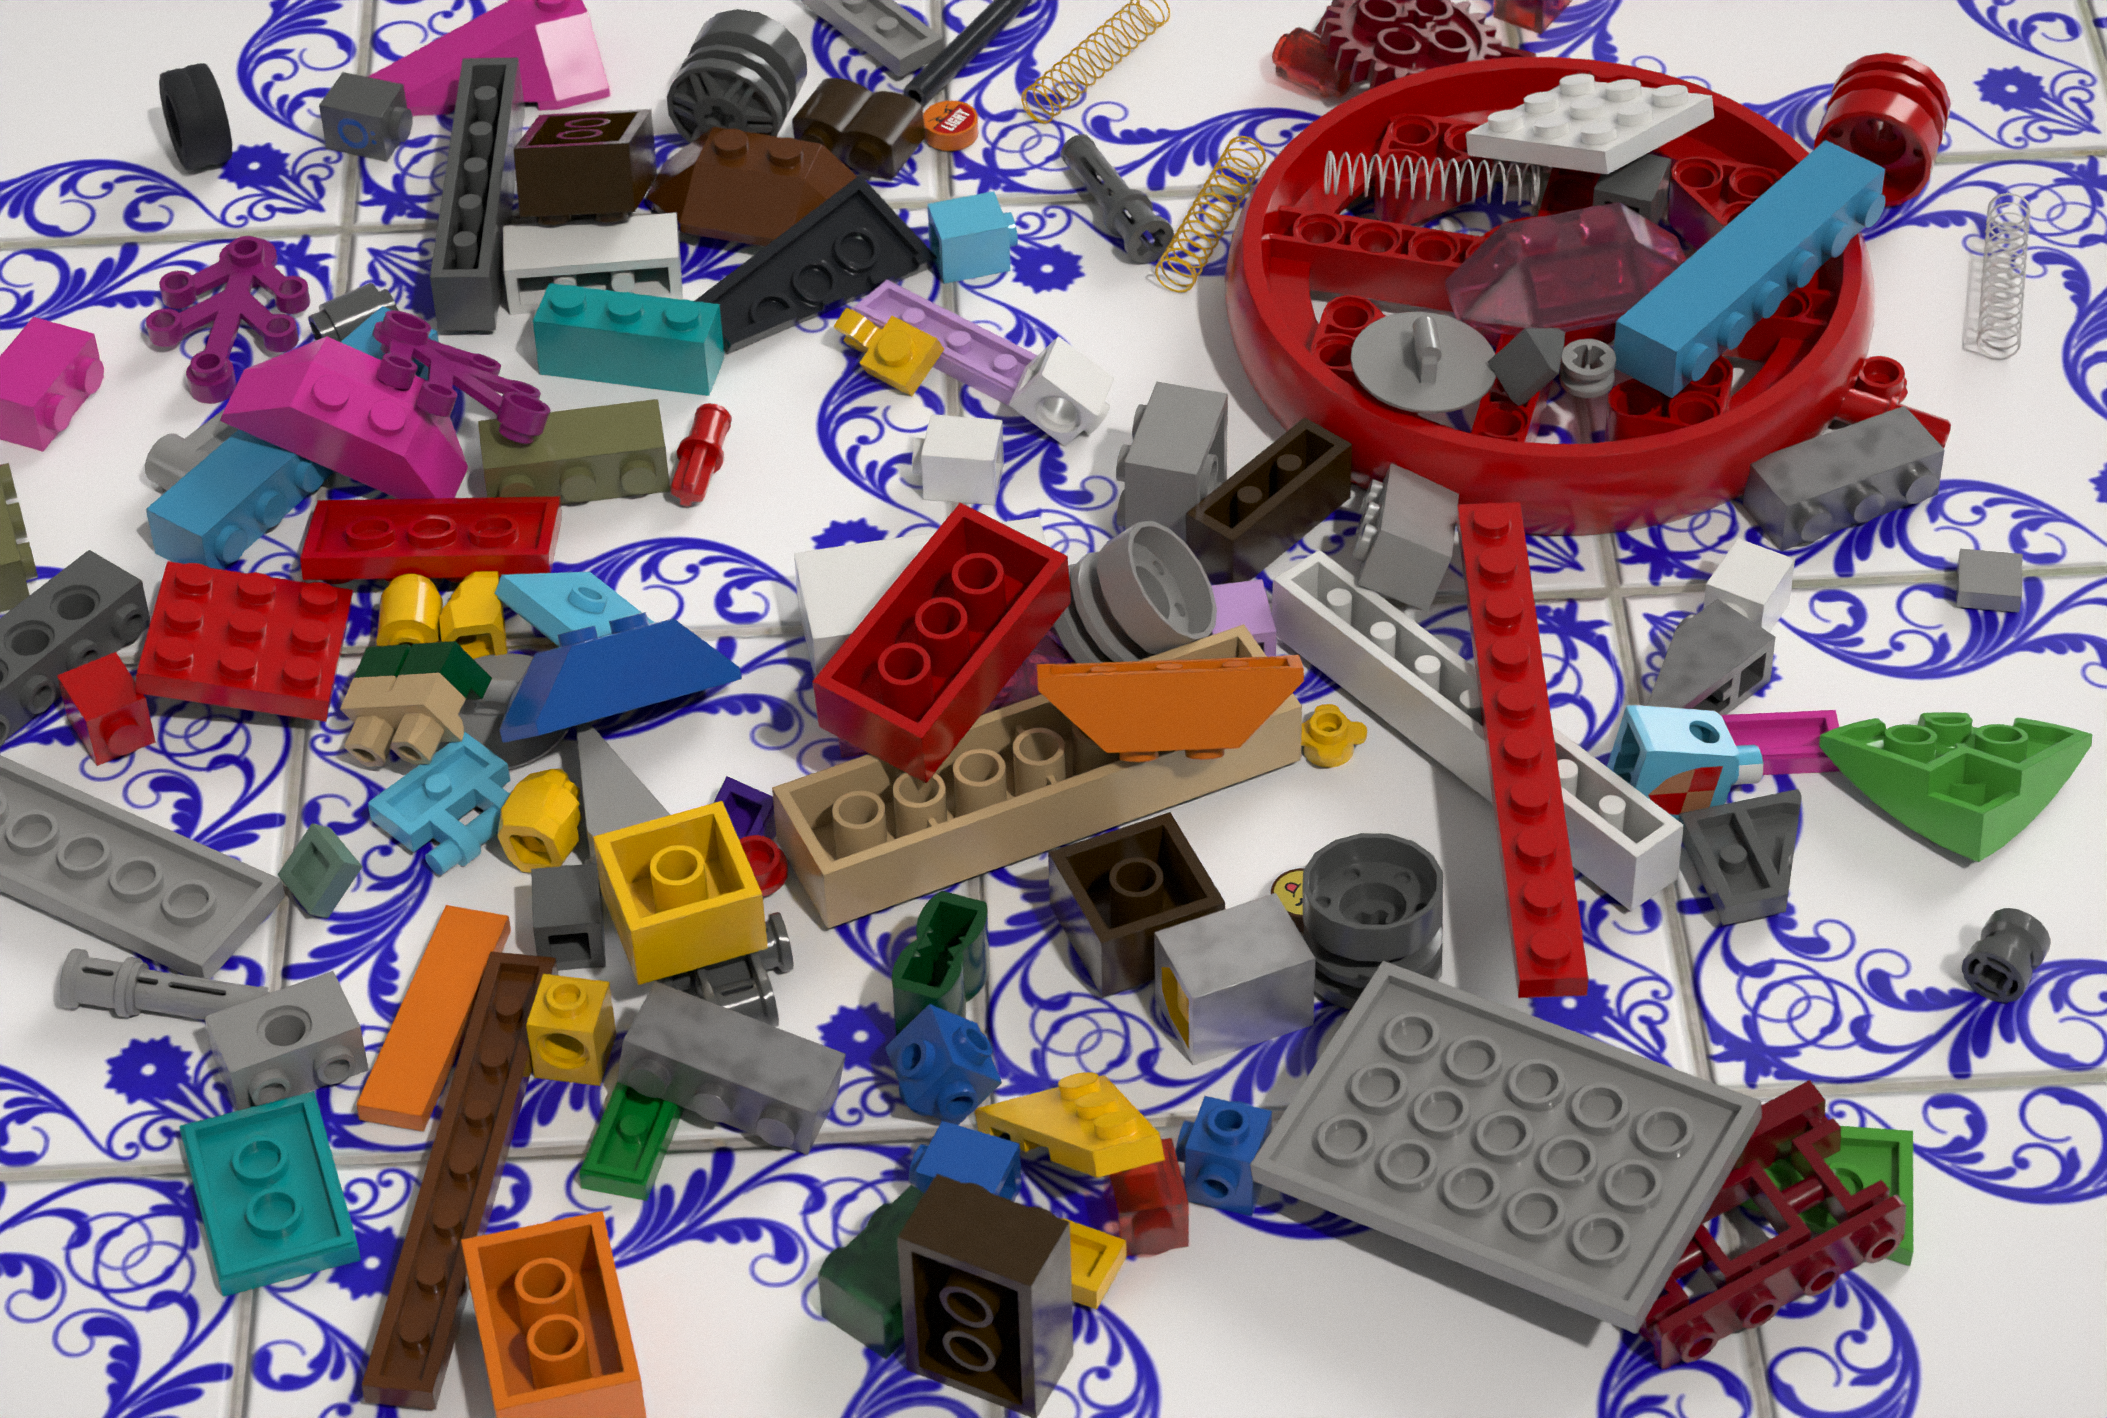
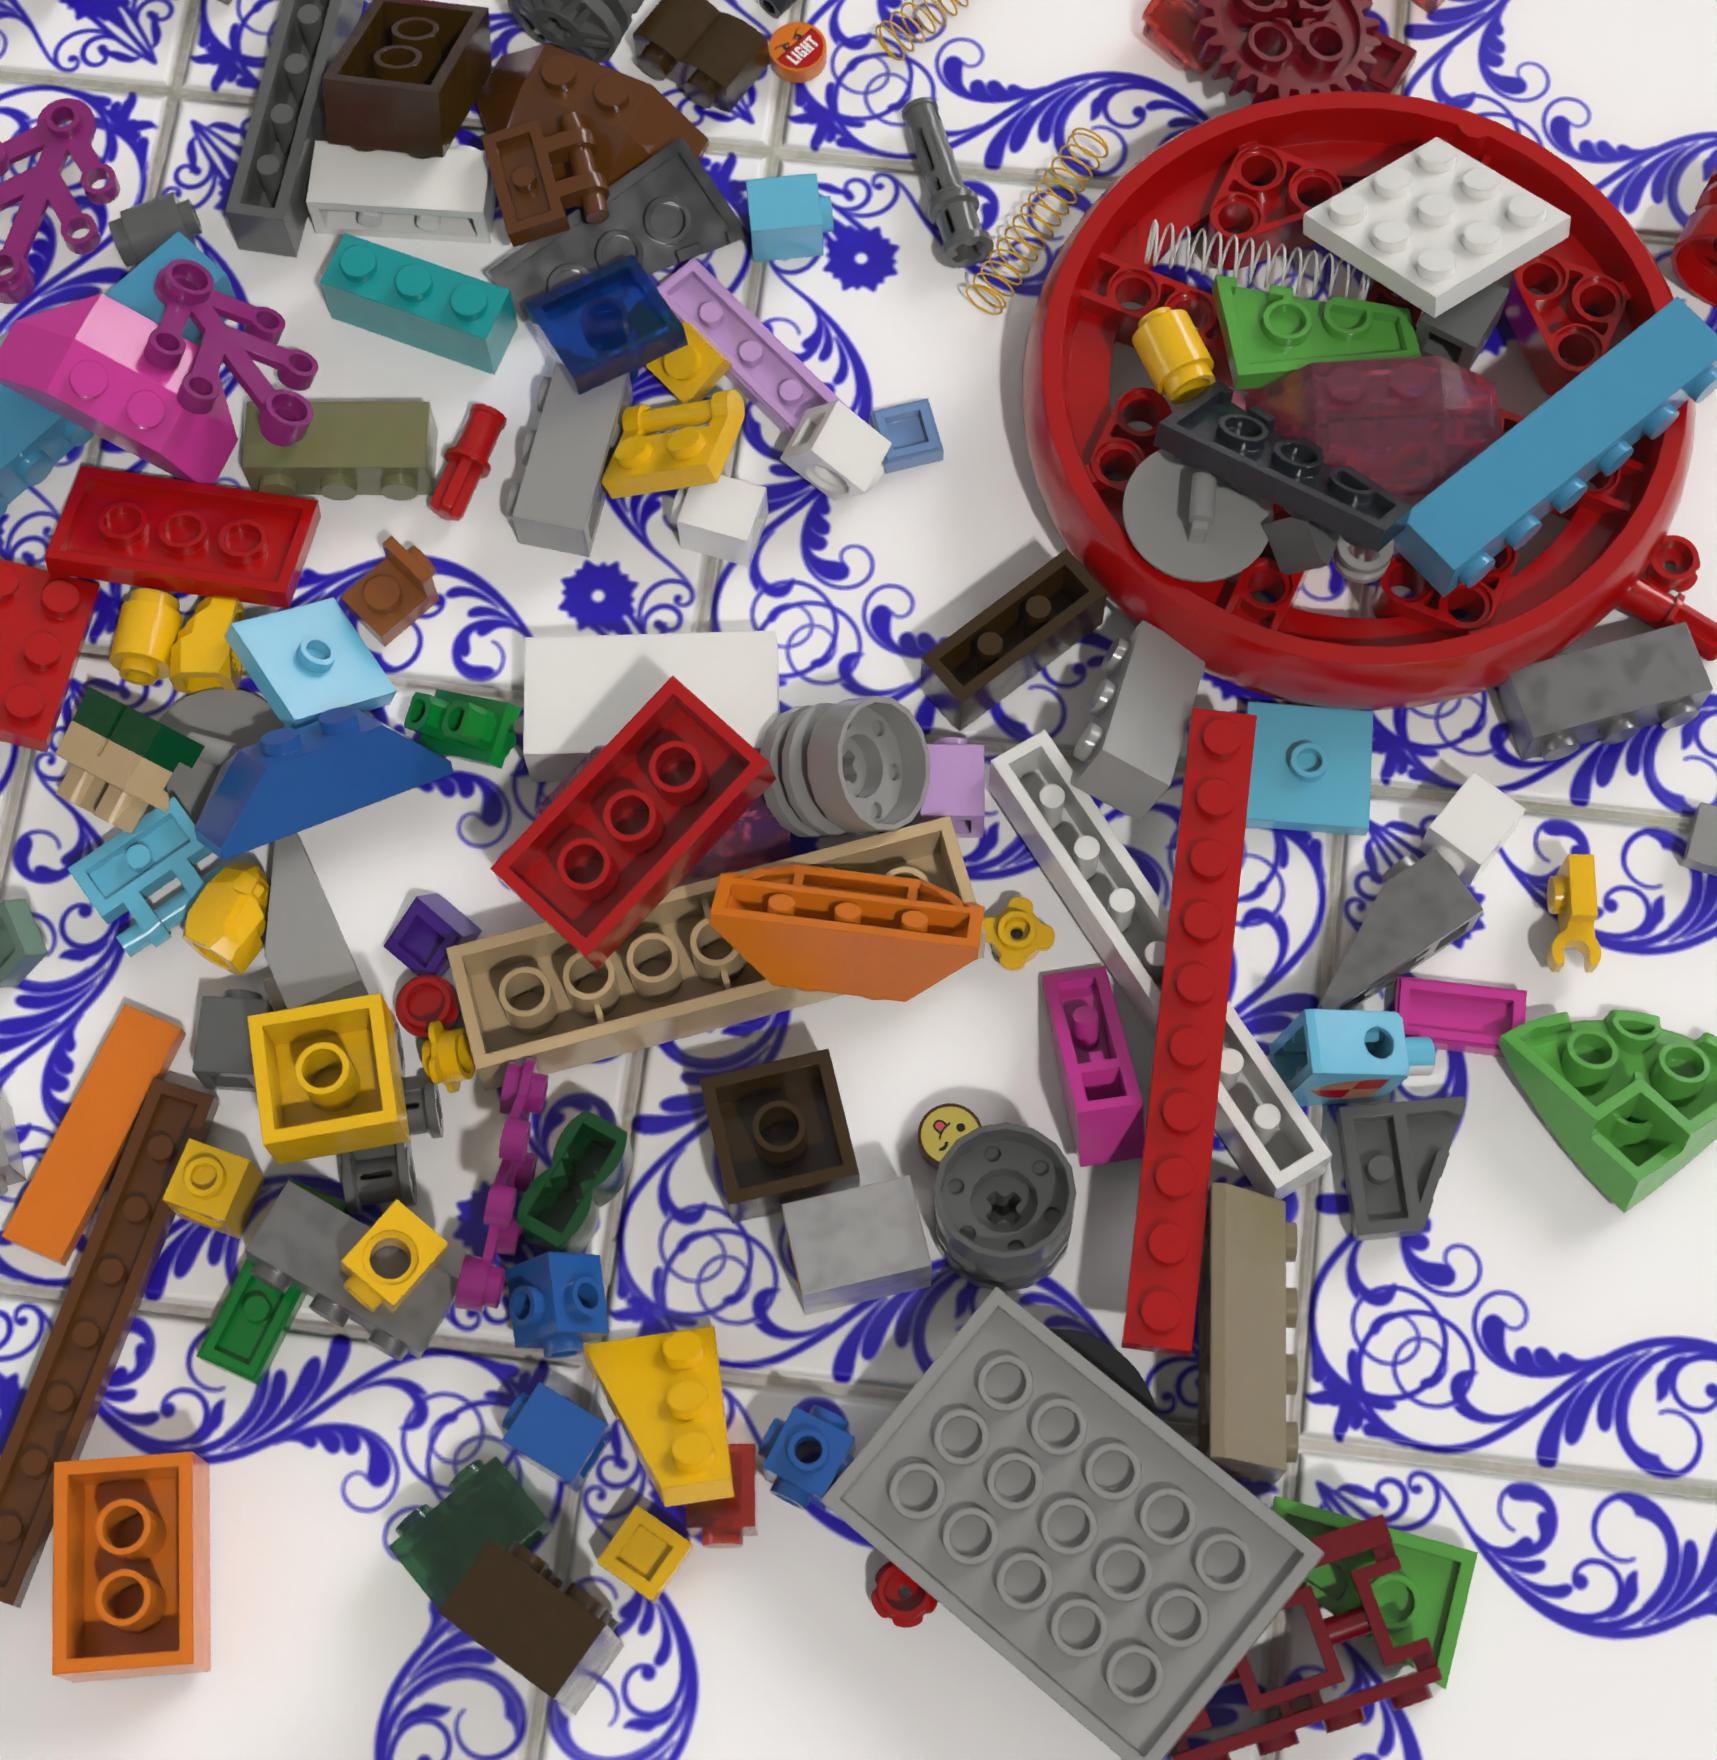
camera: 10 degrees right, 25 degrees up
light grey brick [1116,381,1228,543] -> none
dark grey wheel [1961,908,2051,1003] -> none
none -> dark orange bracket [340,536,440,647]
none -> yellow brick [341,1199,449,1315]
none -> green hips [404,689,521,769]
none -> yellow plate [422,1021,475,1093]
none -> magenta plant [455,1058,549,1313]
none -> reddish brown plate [481,112,610,247]
none -> light grey brick [506,356,633,557]
none -> clear blue tile [525,254,688,395]
none -> yellow plate [601,389,745,499]
none -> medium blue tile [870,398,944,474]
none -> red plate [871,1561,938,1628]
none -> dark pink slope [1042,966,1144,1167]
none -> yellow brick [1132,307,1215,404]
none -> black wing [1153,381,1412,552]
none -> dark tan slope [1198,1182,1298,1481]
none -> bright green wing [1212,275,1422,390]
none -> medium azure plate [1246,702,1373,836]
none -> yellow plate [1547,854,1601,973]

